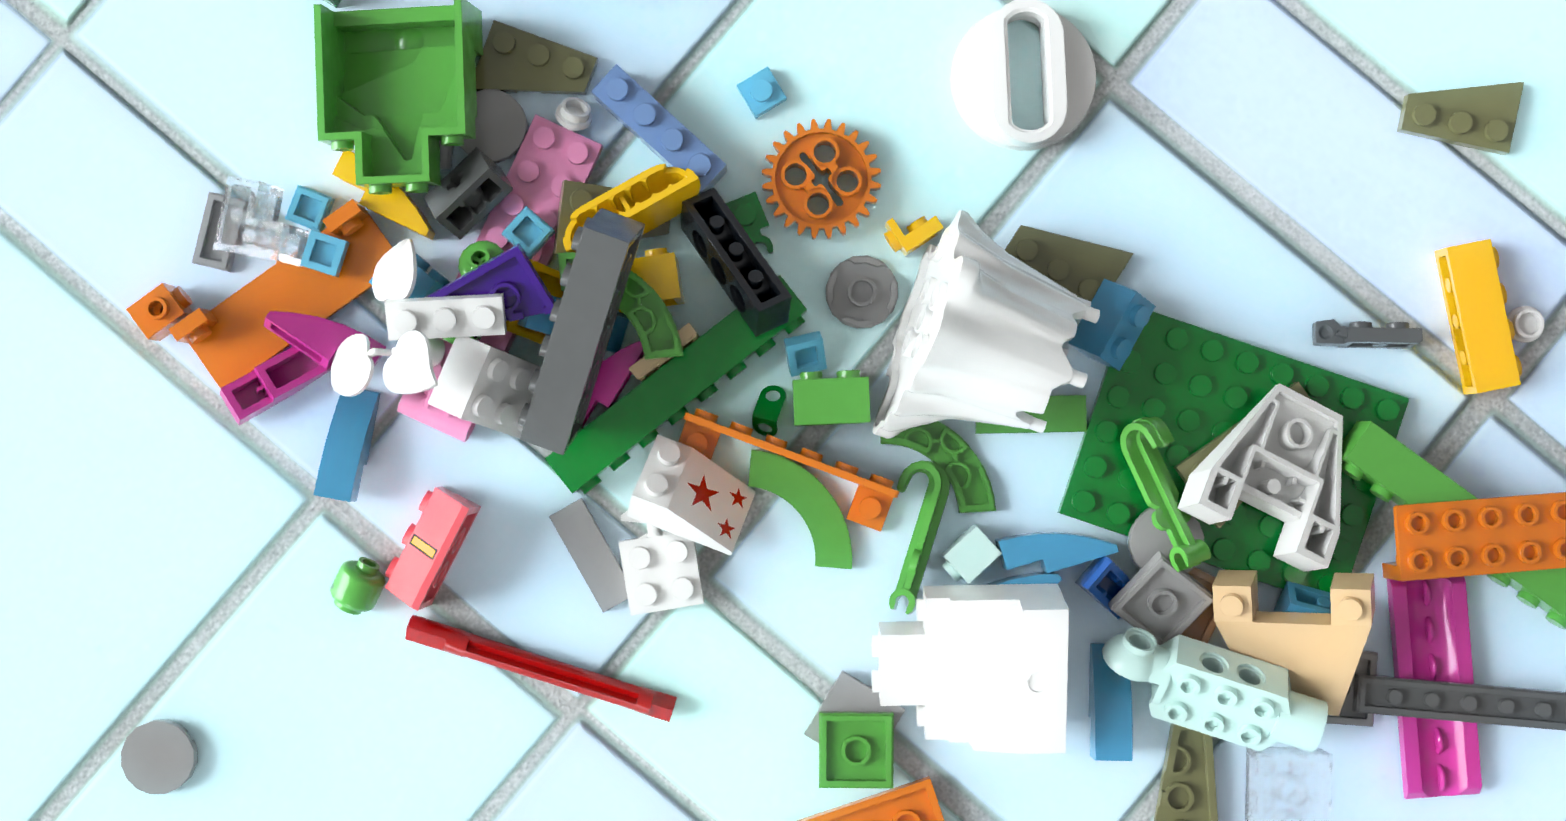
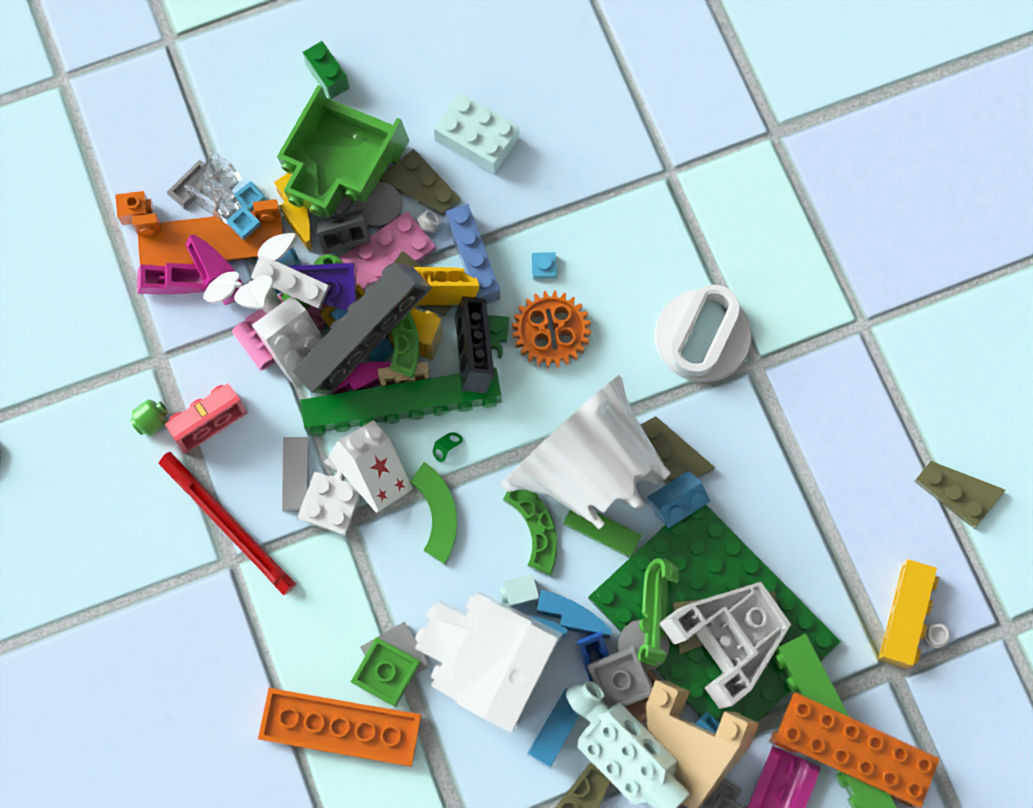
camera: 30 degrees right, 15 degrees down
dark azure slope [313,390,381,502] -> none
medium azure tile [501,206,555,259] -> none
orange bracket [678,408,900,532] -> none
medium azure plate [784,331,827,377] -> none
bright green brick [792,370,871,426] -> none
light grey tile [825,255,898,329] -> none
yellow bracket [883,216,944,256] -> none
bright green piece [889,460,950,615] -> none
dark grey hinge [1312,319,1423,349] -> none

